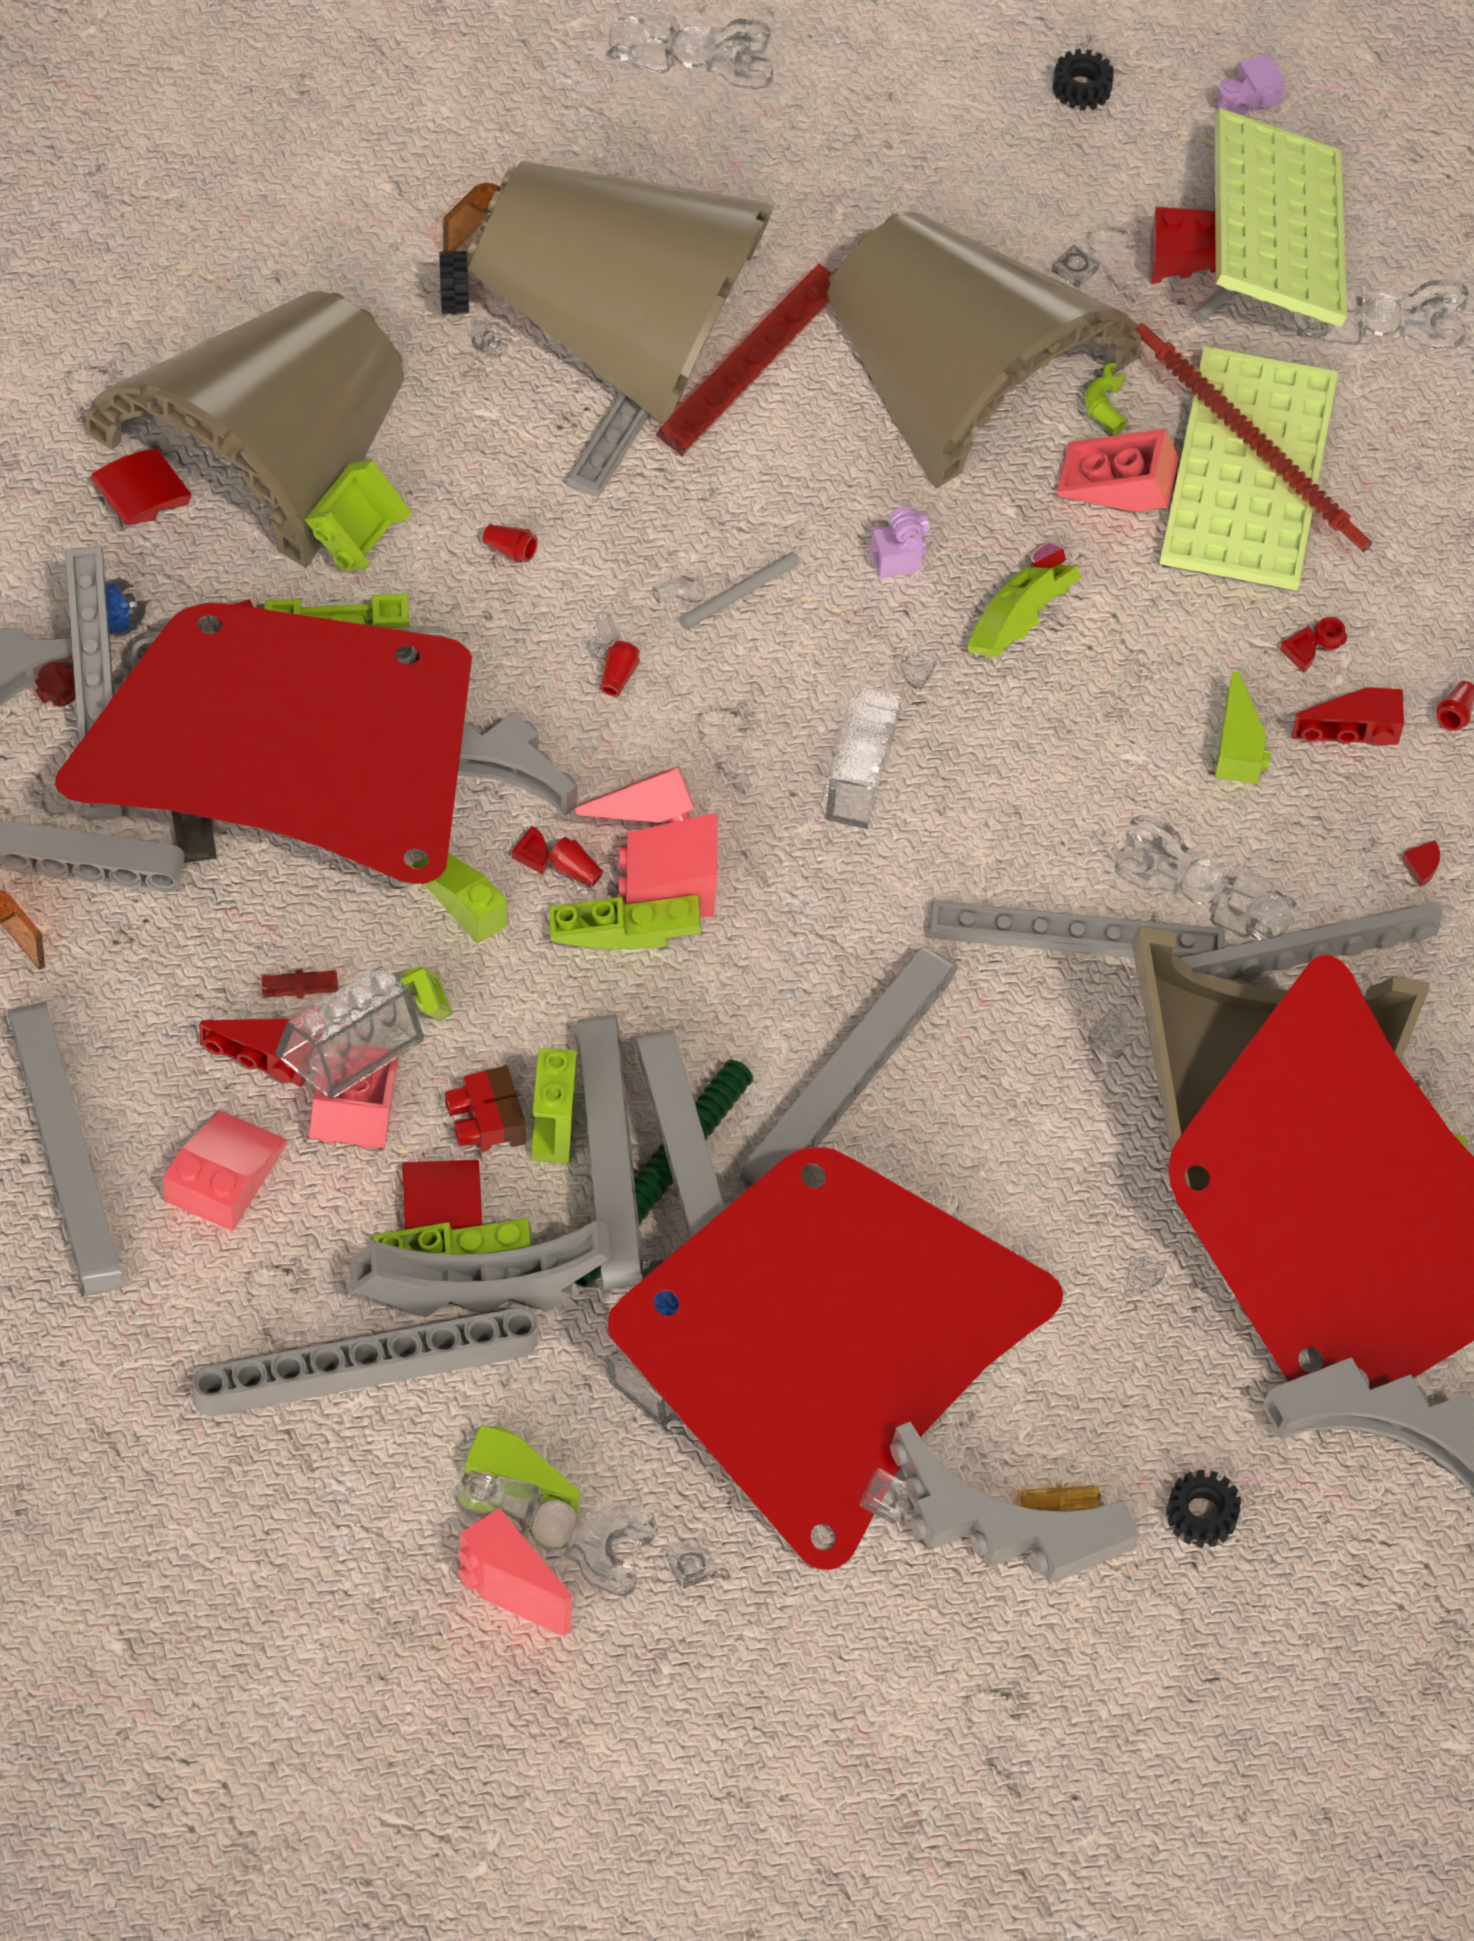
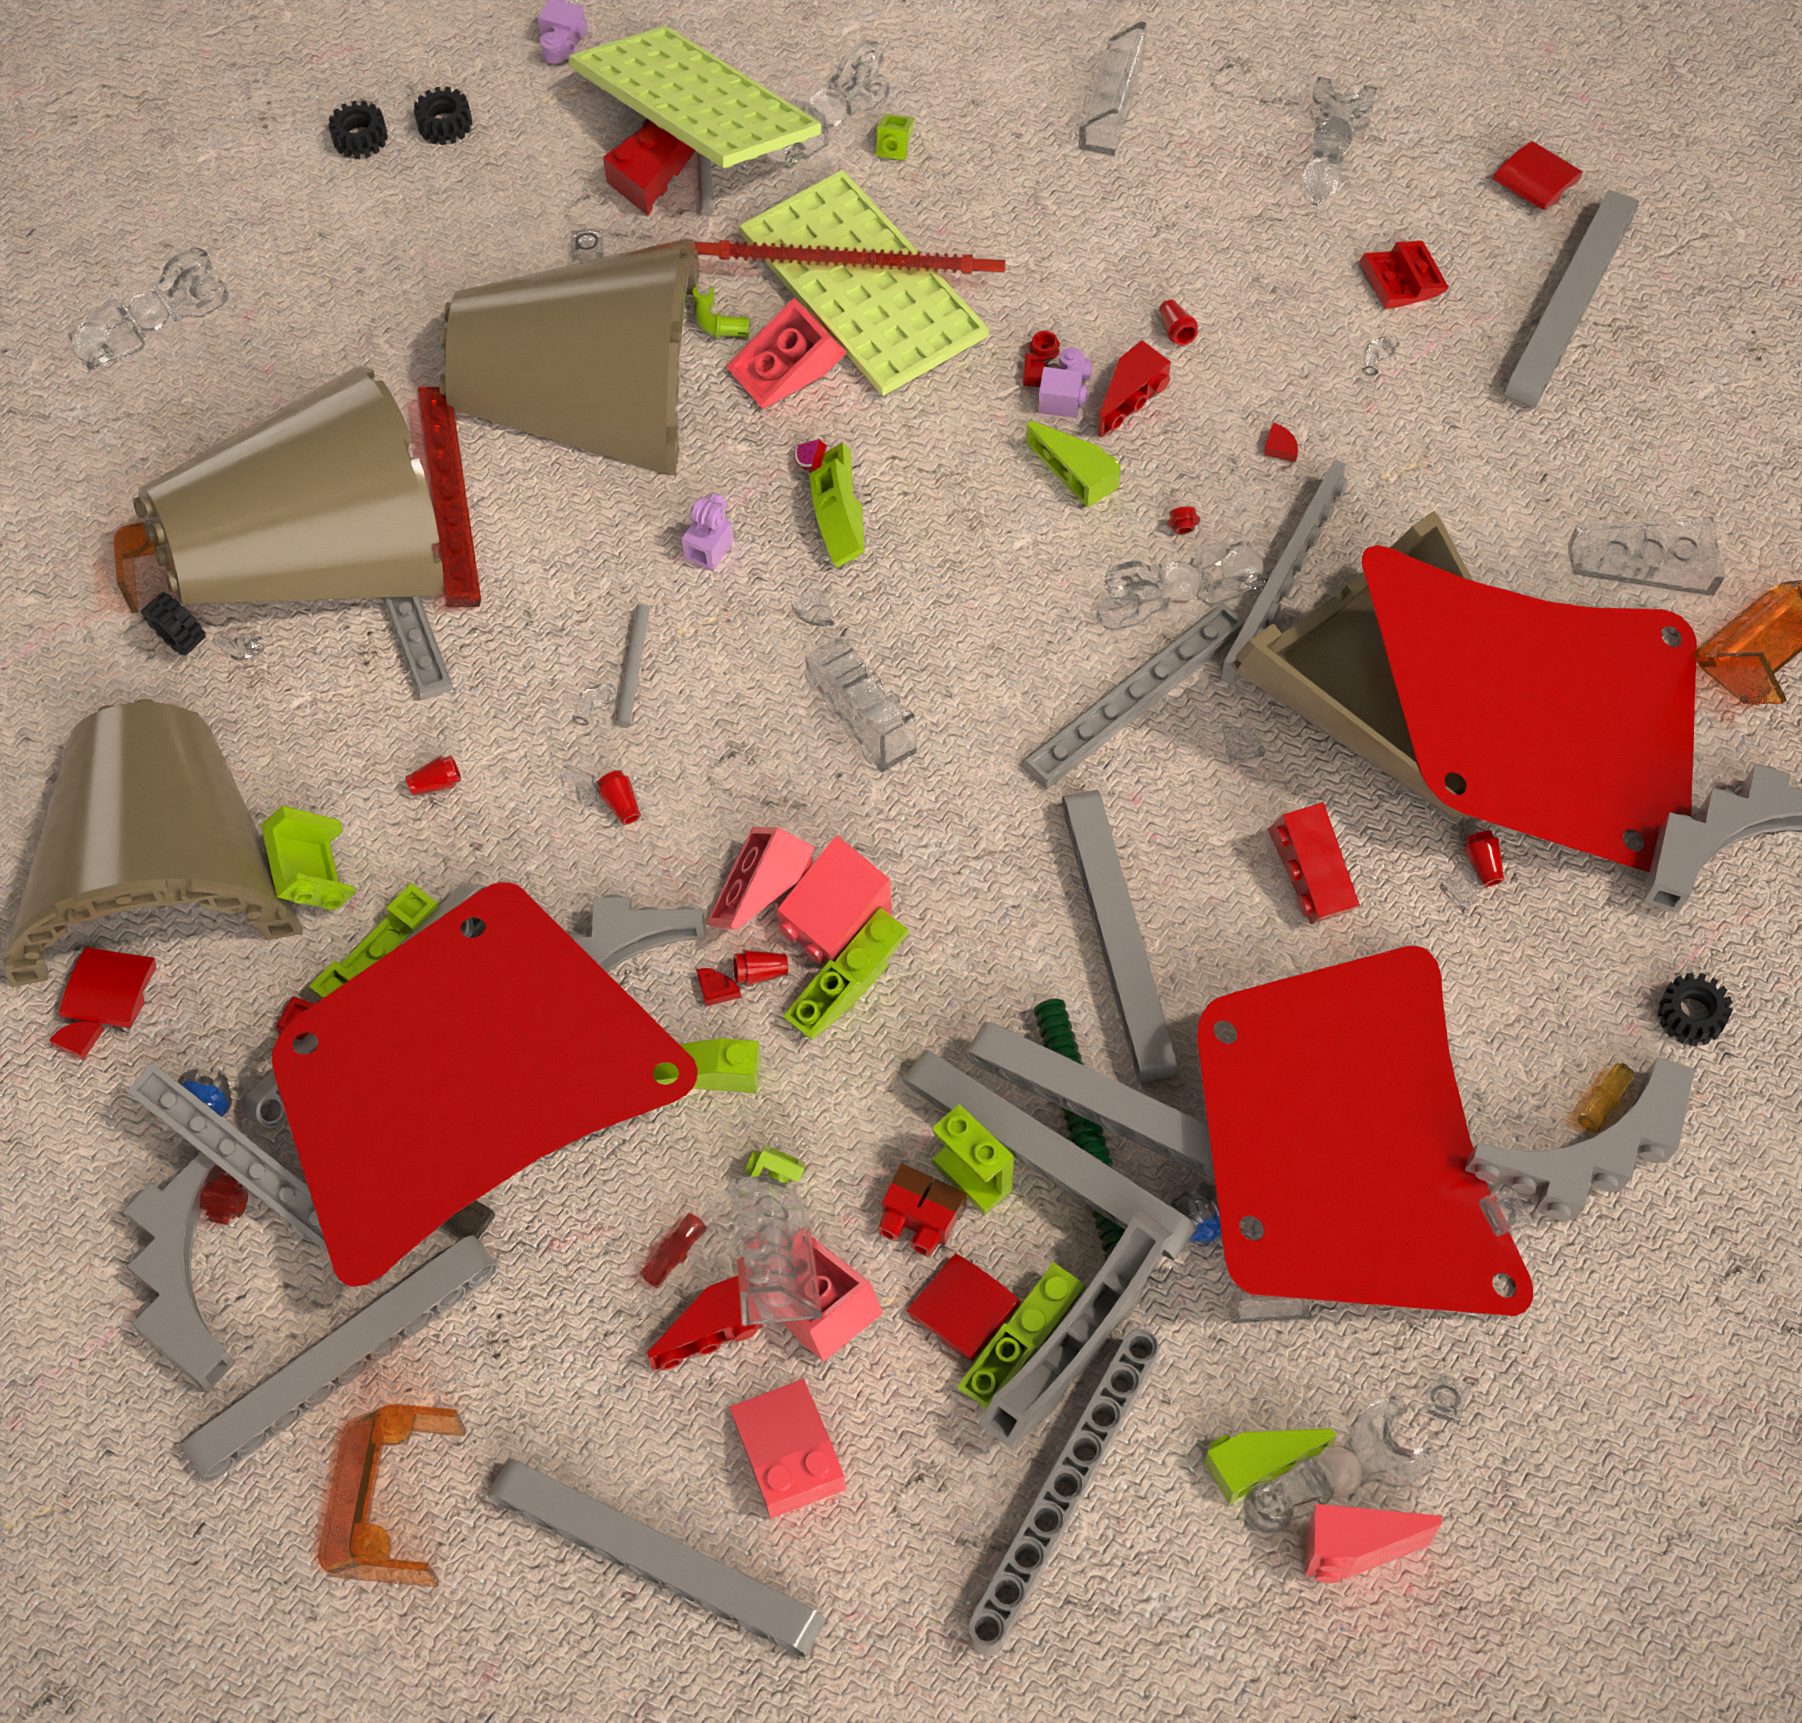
camera: 40 degrees left, 5 degrees up
none -> red tile [49,1021,104,1060]
none -> black tyre [328,100,388,159]
none -> lime bracket [876,114,915,160]
none -> lavender brick [1038,348,1092,418]
none -> red plate [1167,506,1200,534]
none -> red wedge [1267,802,1360,924]
none -> red cone [1464,830,1505,887]

